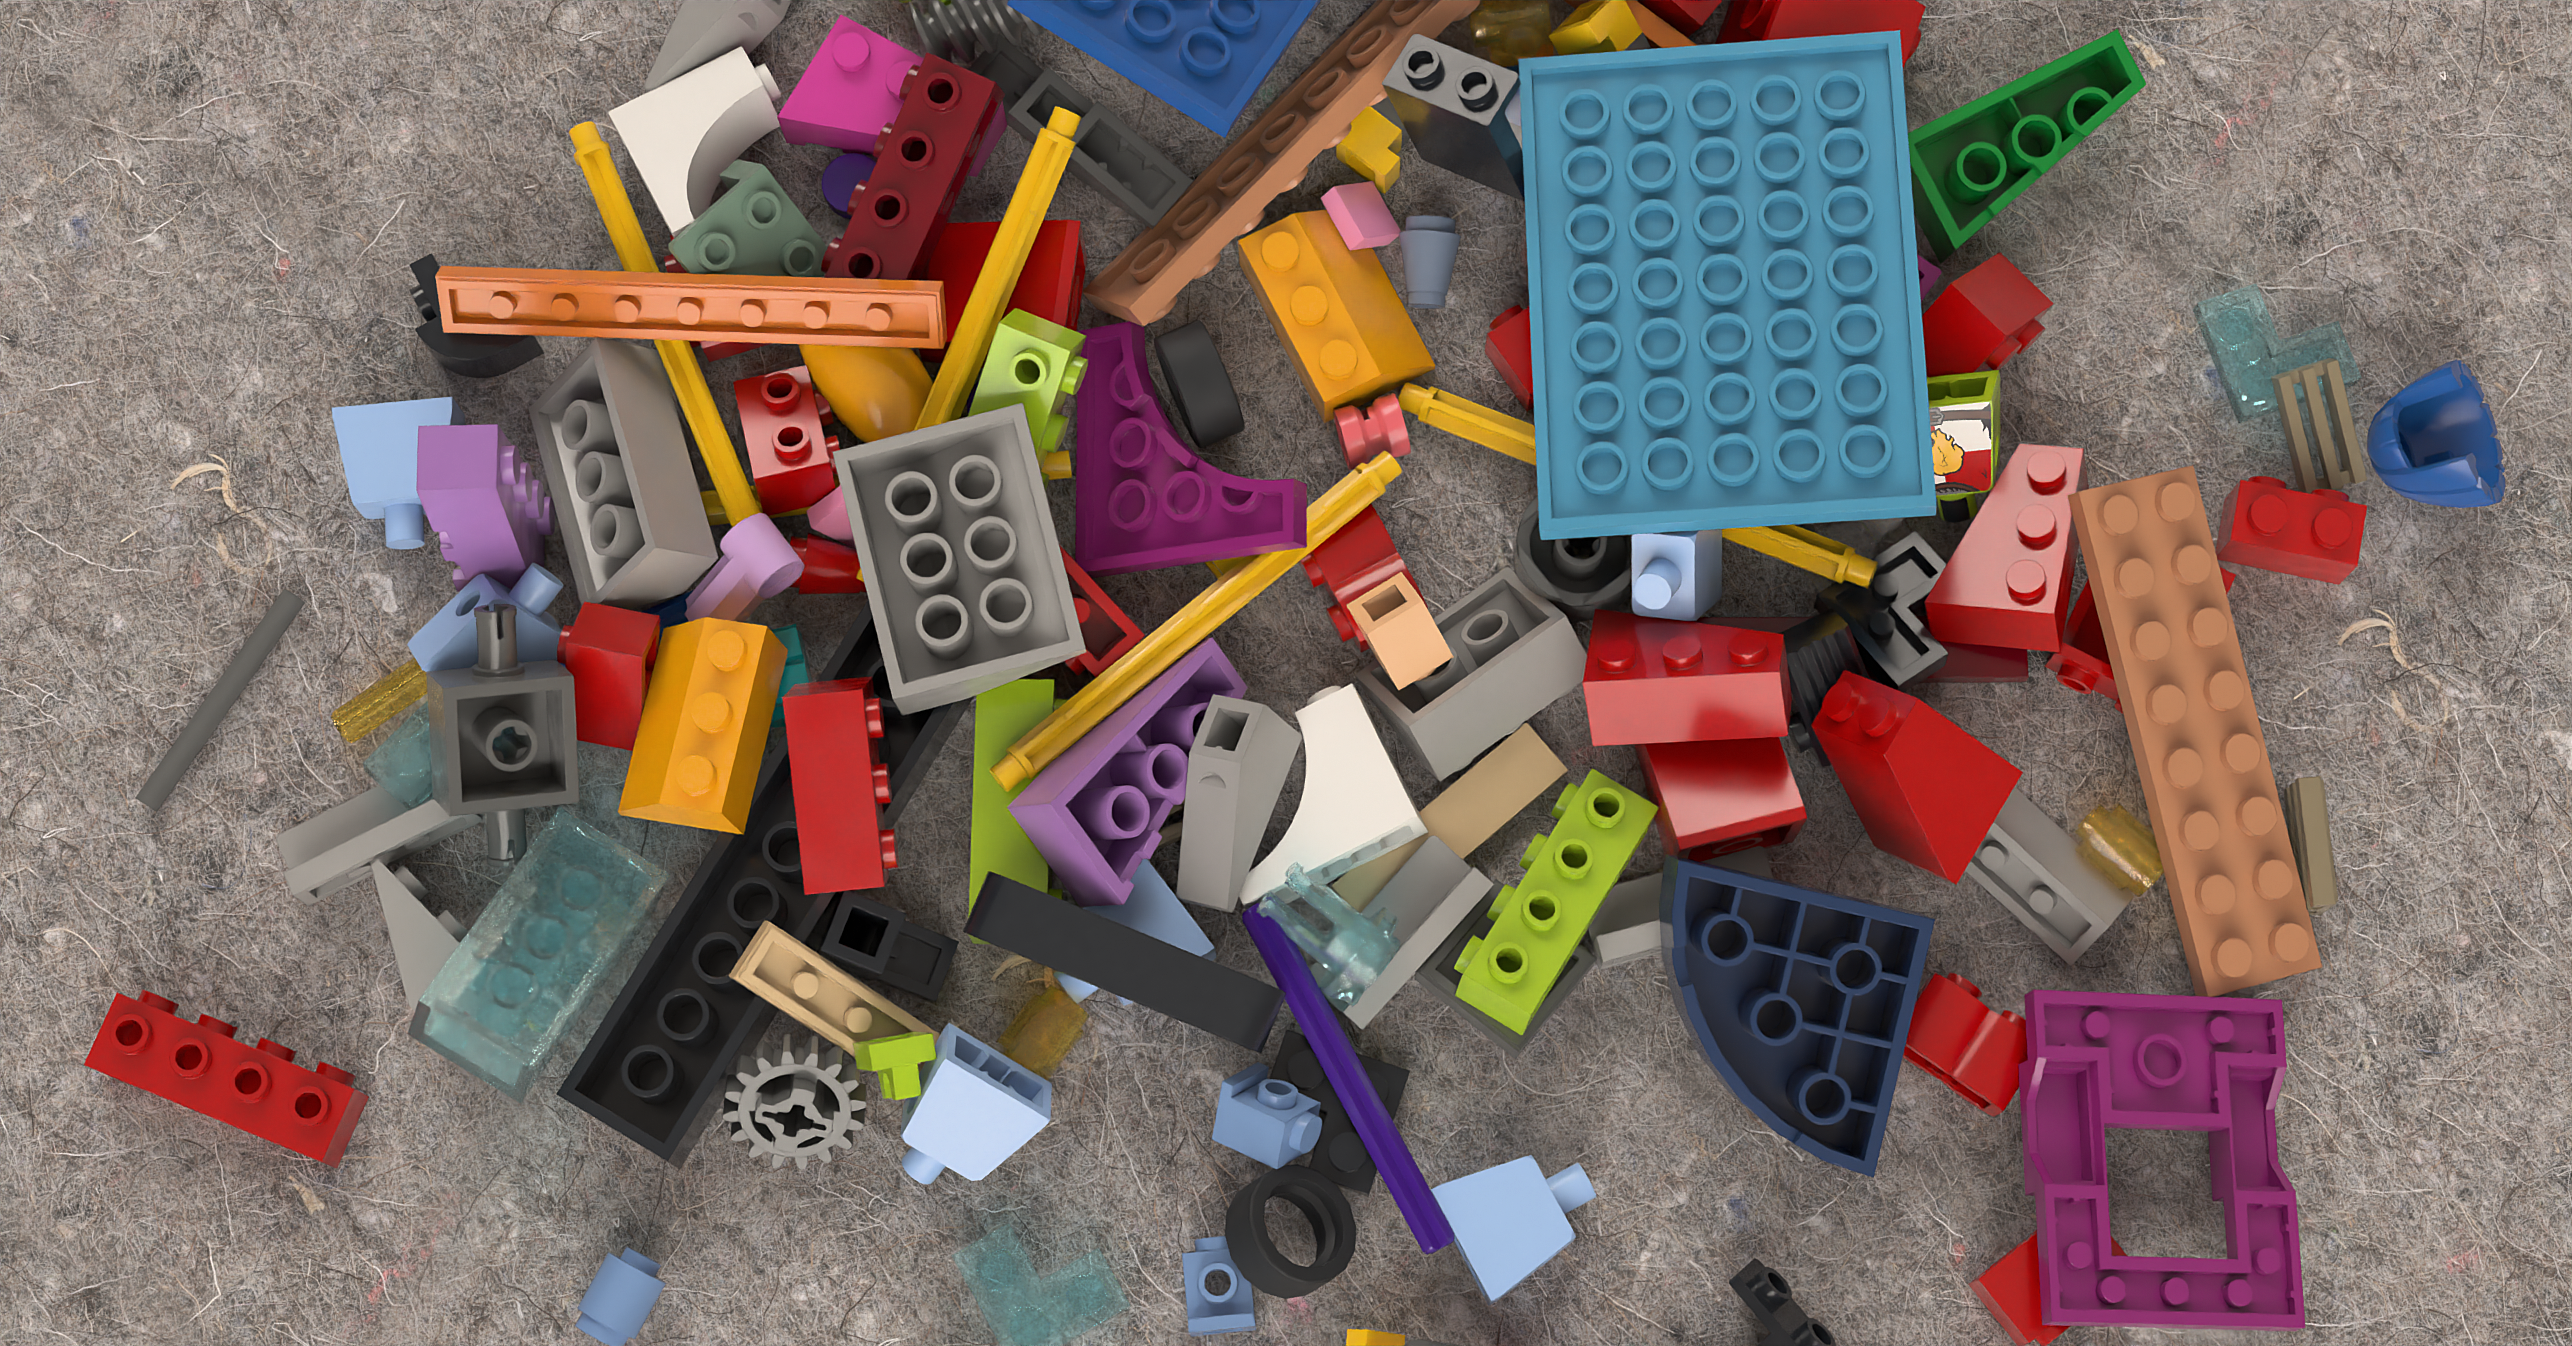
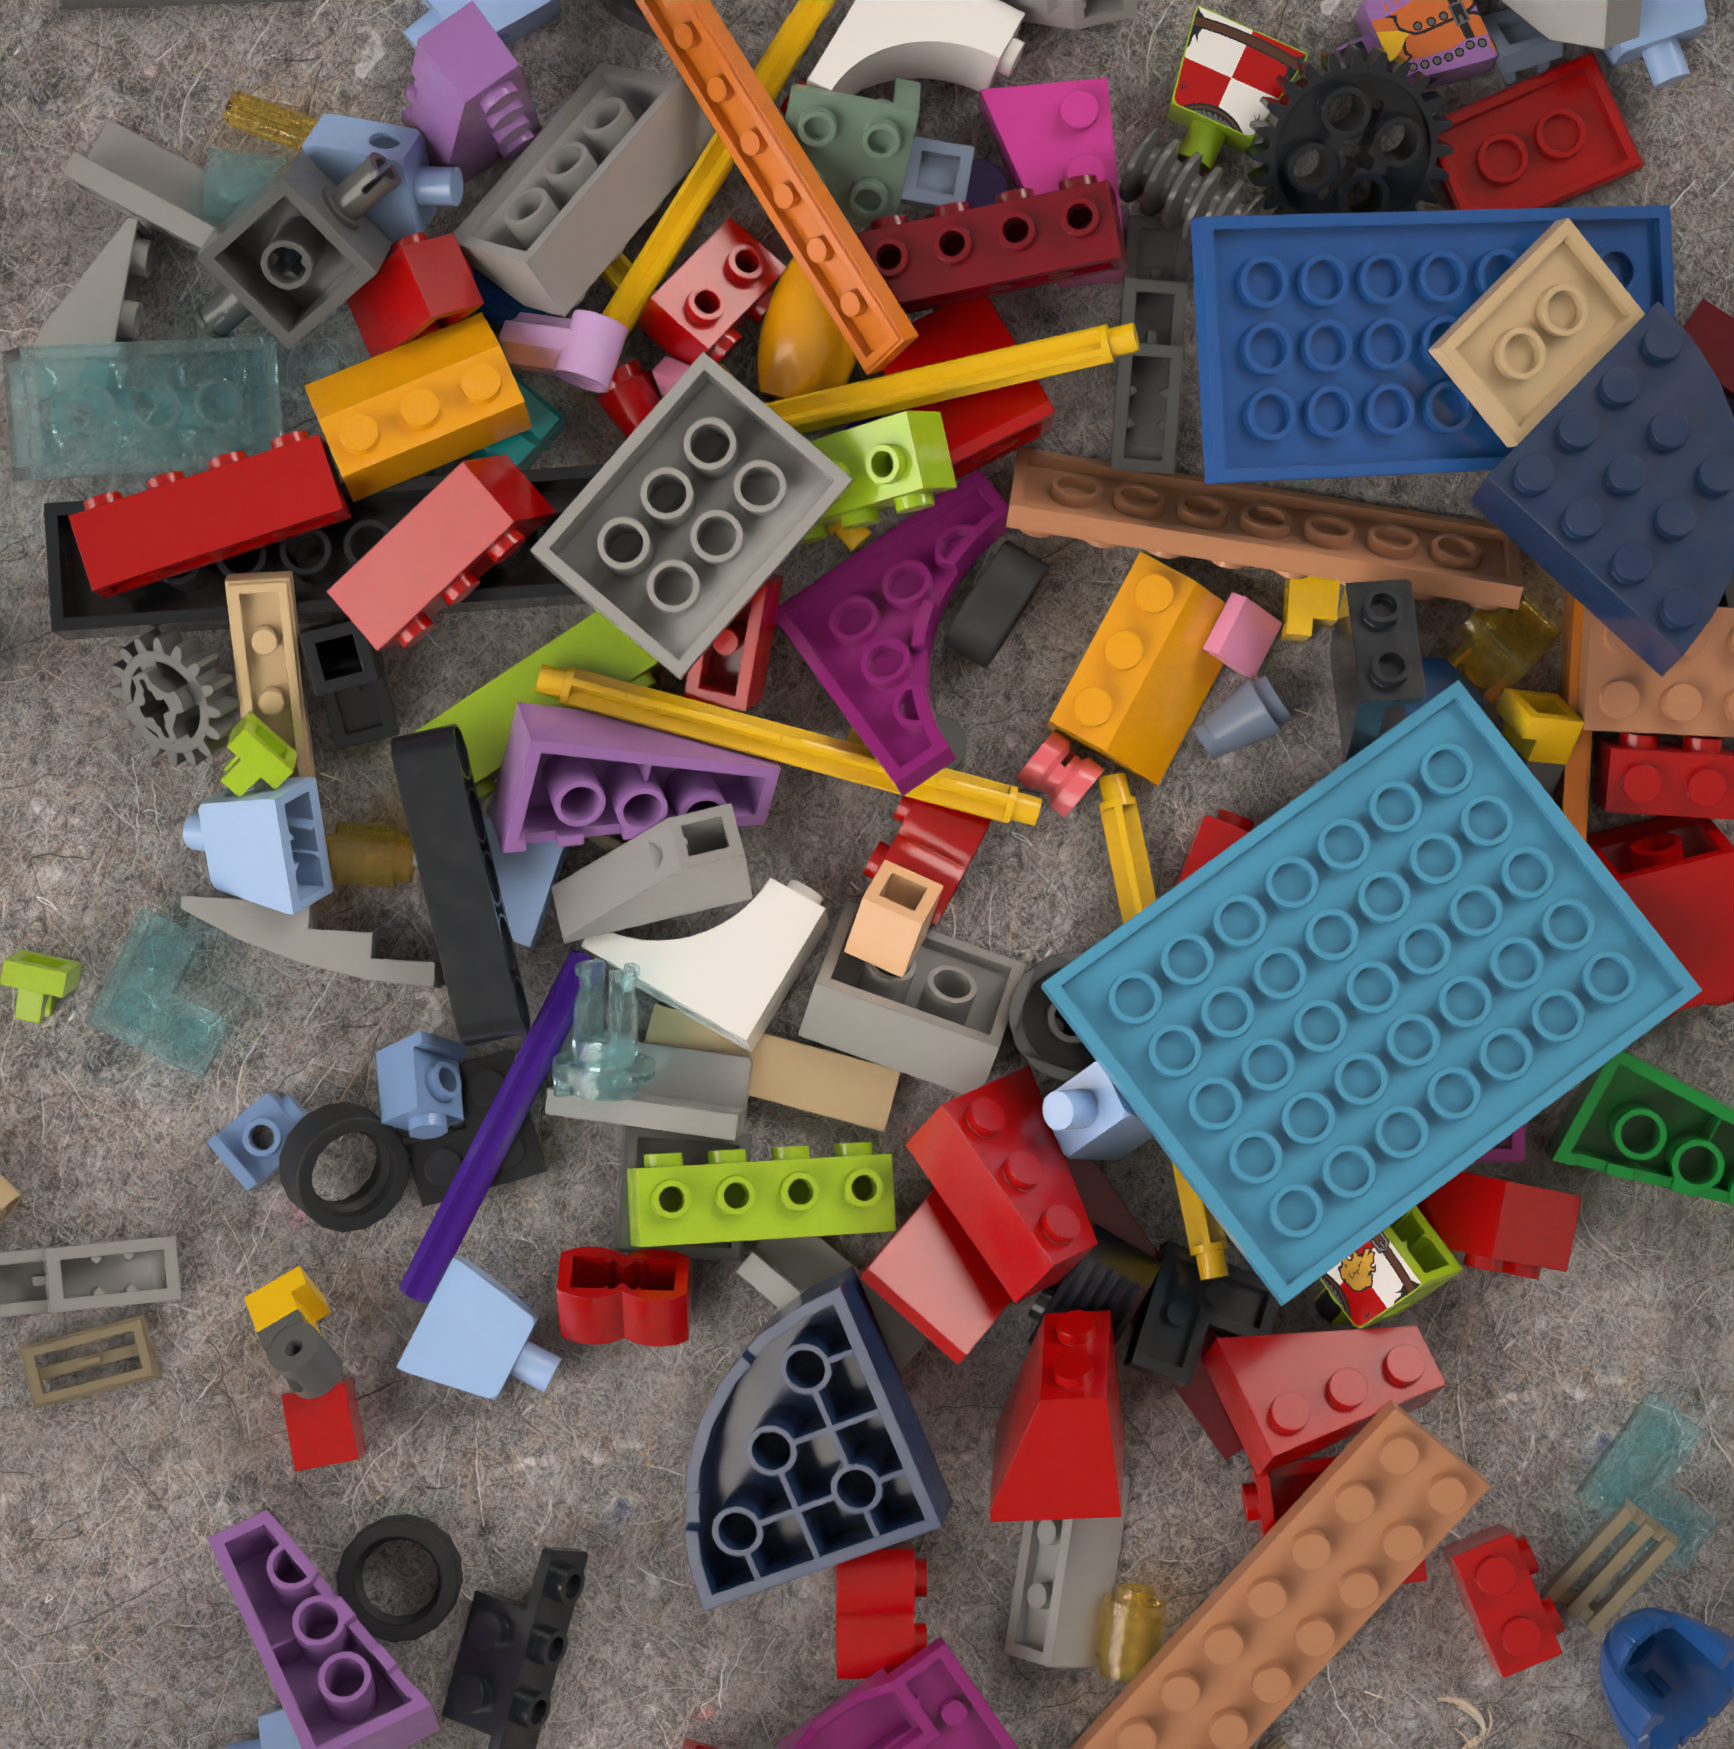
camera: 55 degrees right, 10 degrees up
none -> red brick [68,430,352,598]
none -> light grey slope [181,896,442,989]
none -> red brick [556,1247,692,1347]
none -> sand blue tile [901,136,975,209]

